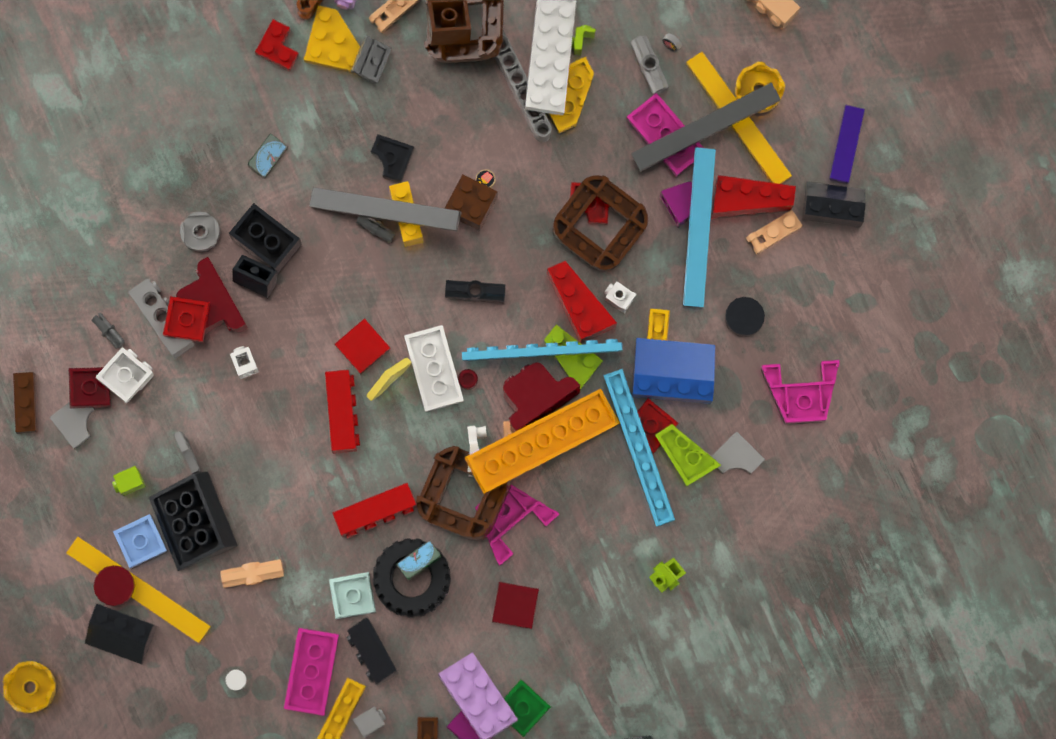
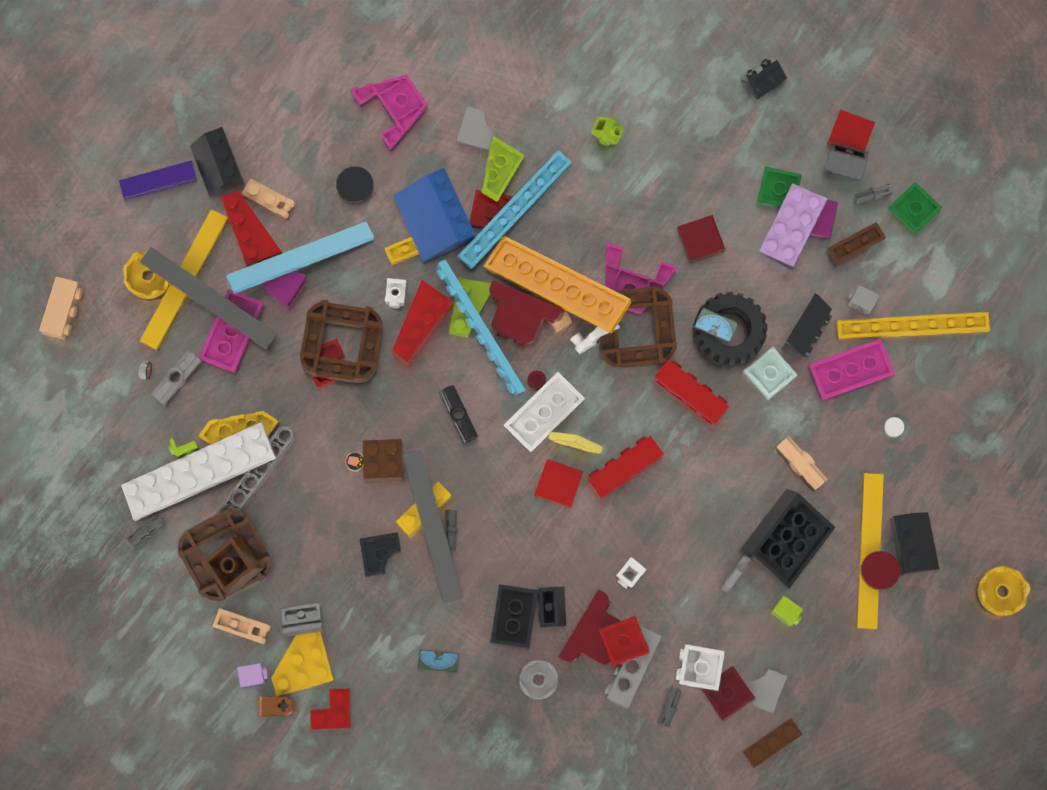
camera: 115 degrees left, 0 degrees up
light blue plate [113,514,167,569] -> none

